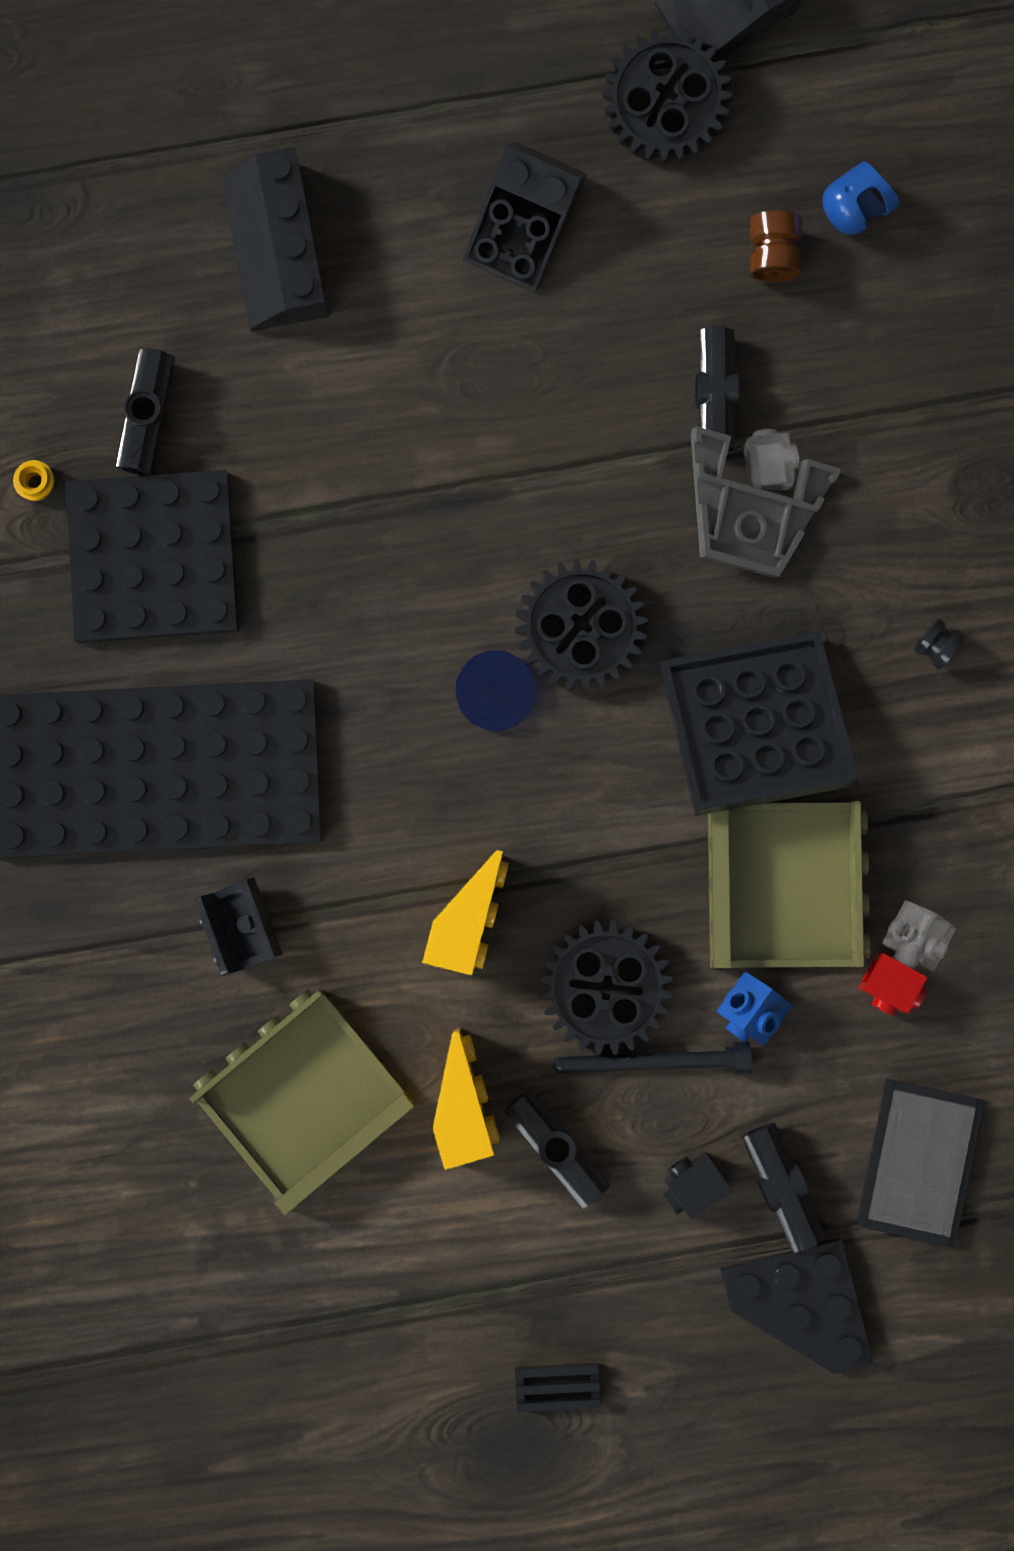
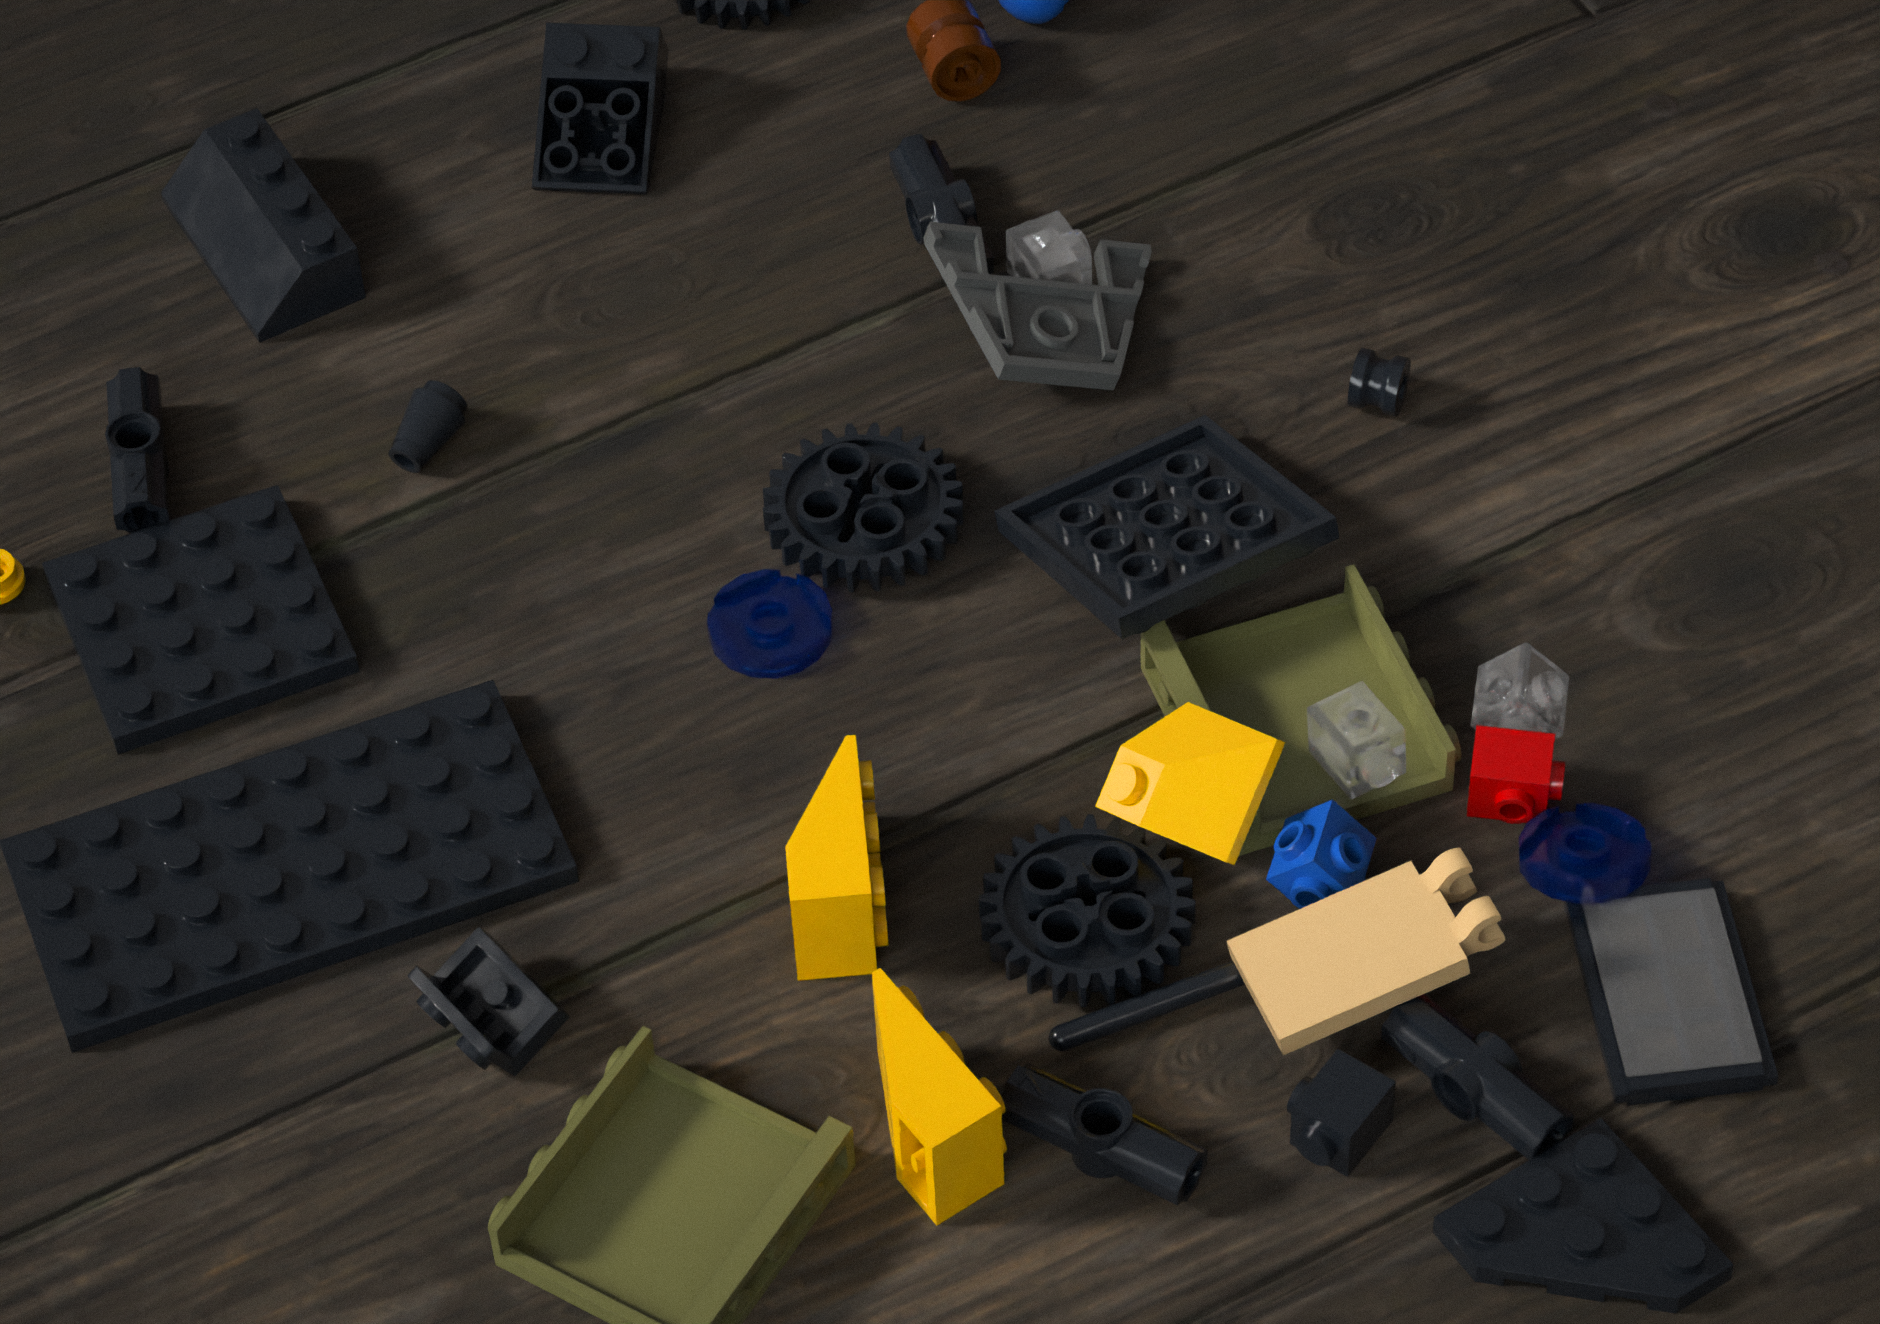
camera: 15 degrees left, 35 degrees down
none -> black cone [388,380,467,473]
none -> yellow slope [1095,702,1286,866]
none -> tan tile [1226,848,1505,1055]
none -> clear brick [1307,681,1406,800]
none -> clear blue tile [1518,803,1652,904]

